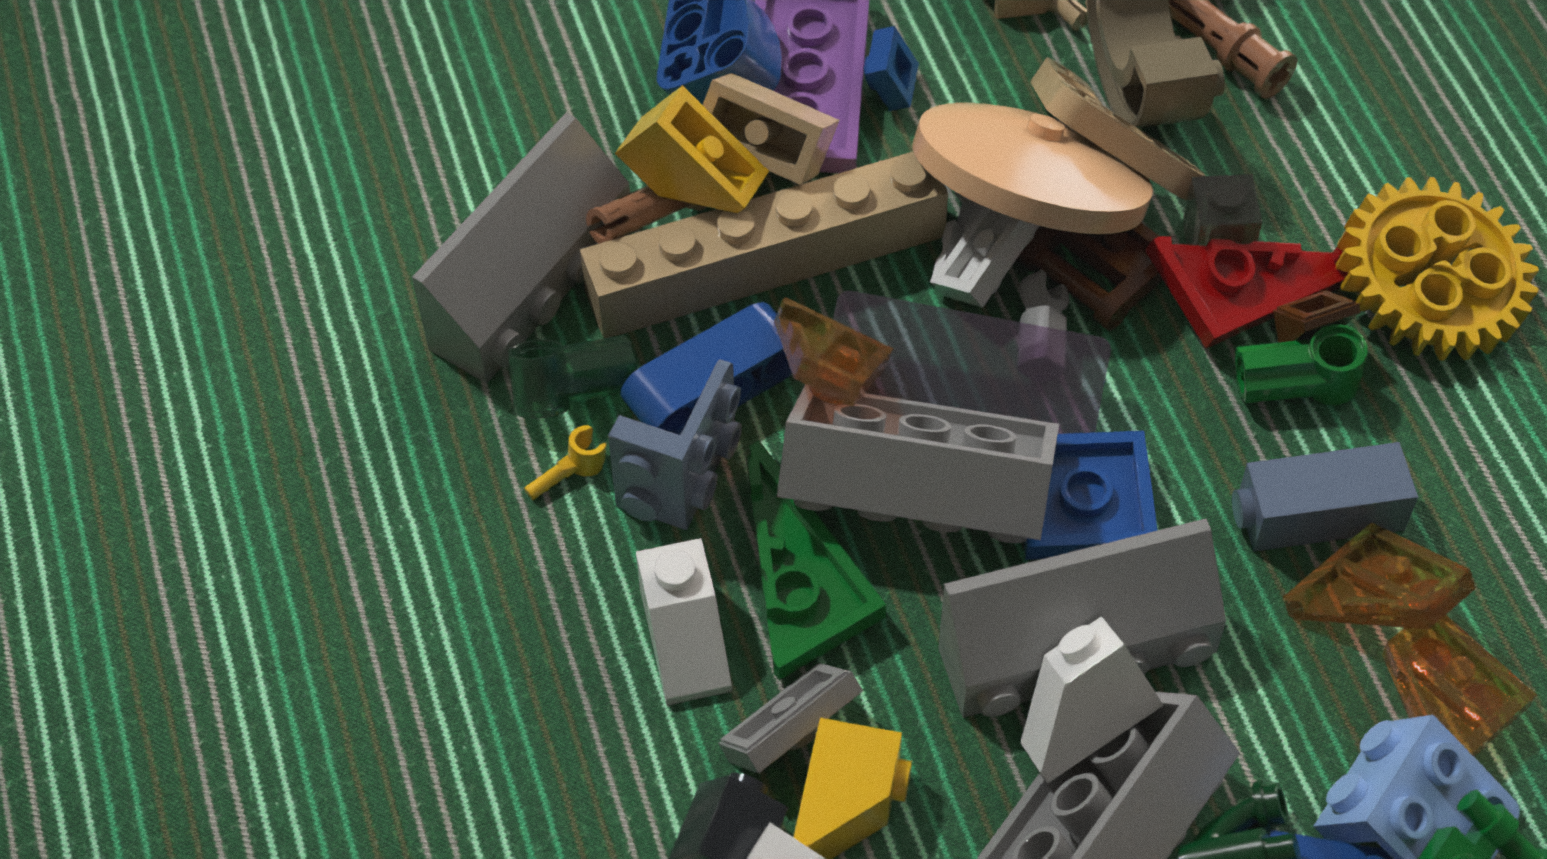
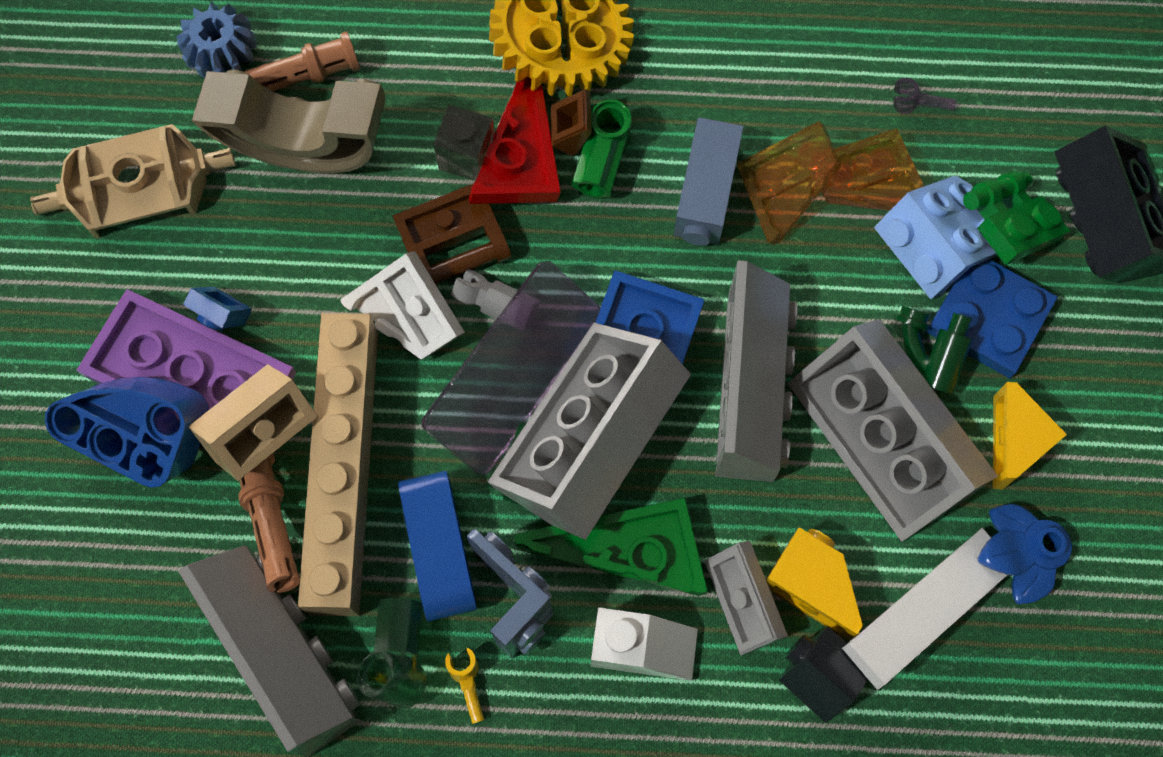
camera: 70 degrees left, 15 degrees up
yellow slope [615,85,769,213] -> none
clear orange wing [774,297,894,407] -> none
light nougat dish [912,103,1153,234] -> none
white slope [1021,616,1164,783] -> none
tan beam [1030,57,1205,201] -> none

